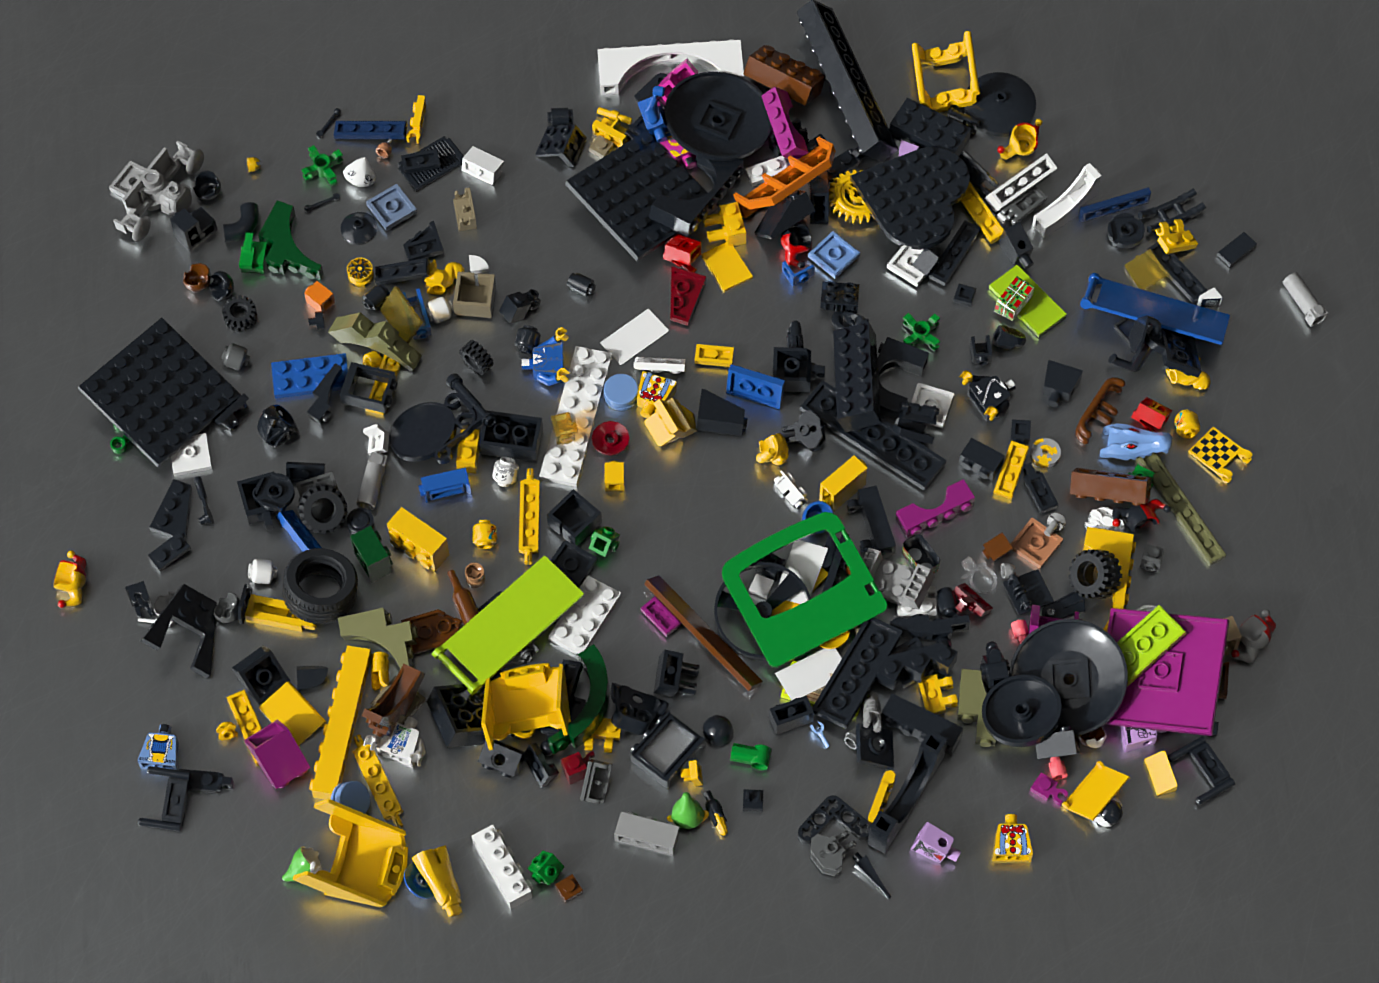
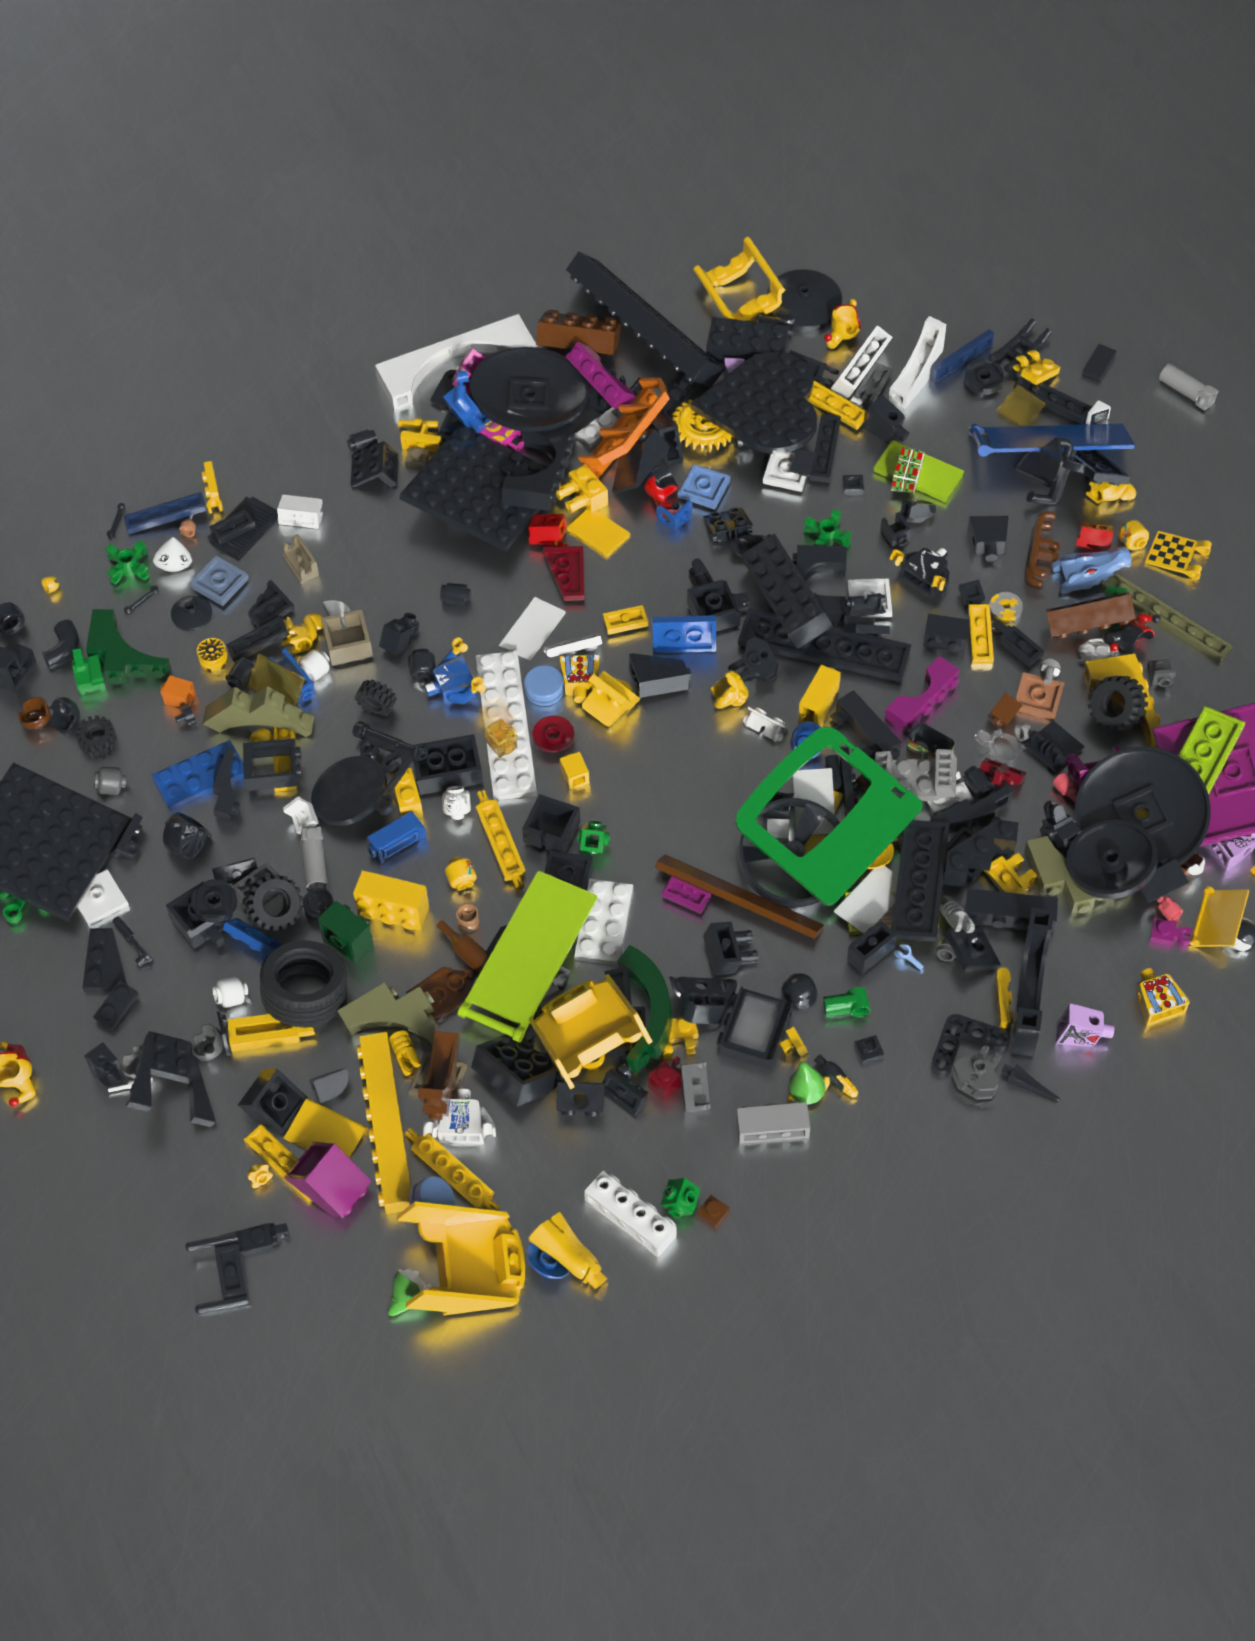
camera: 20 degrees left, 5 degrees down
torso [138,724,179,770] -> none
black piece [1041,591,1086,619] -> none

